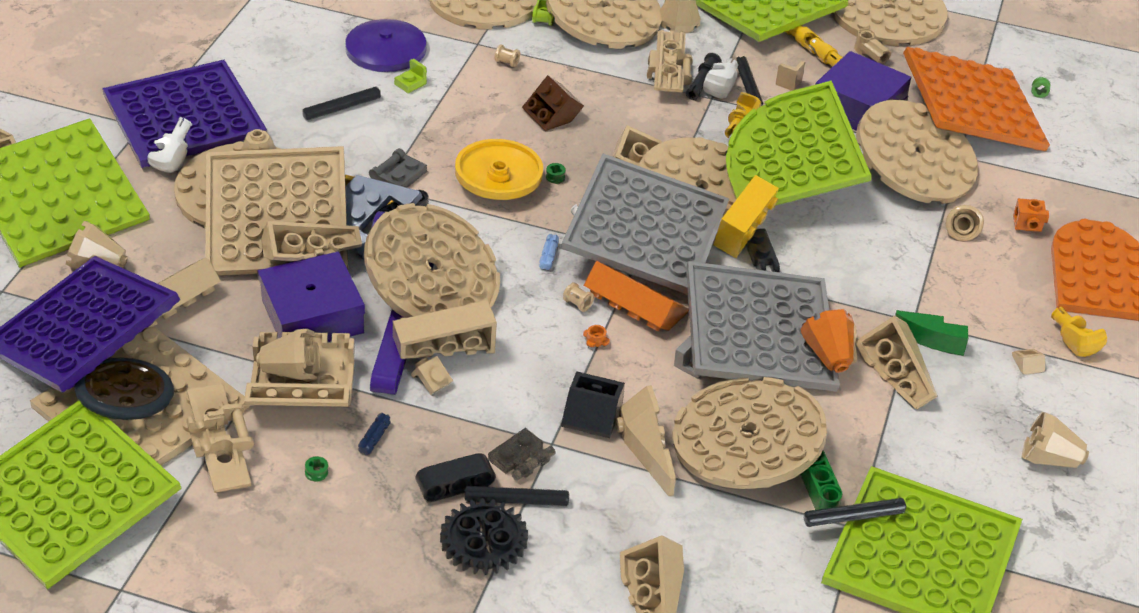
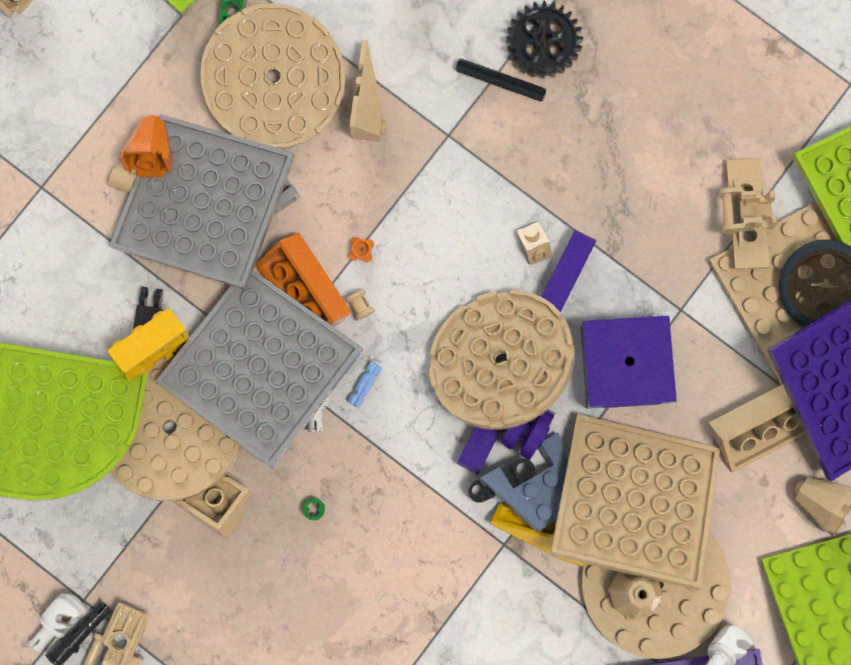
camera: 160 degrees left, 40 degrees up
tan slope [244,332,355,407] -> none
tan cone [256,329,320,382] -> none
tan wedge [261,221,362,261] -> none
green bush [305,456,328,482] -> none
dark blue axle [358,413,391,455] -> none
dark grey plate [369,148,427,188] -> none
tan wedge [393,300,497,359] -> none
black beam [415,453,496,502] -> none
yellow dish [455,139,543,200] -> none
clear smoke plate [488,428,556,481] -> none
reddish brown slope [522,75,584,131] -> none
black slope [561,371,625,439] -> none
yellow piece [724,92,761,138] -> none
black axle [736,56,764,106] -> none
tan wedge [855,316,938,409] -> none
green slope [895,310,969,356] -> none

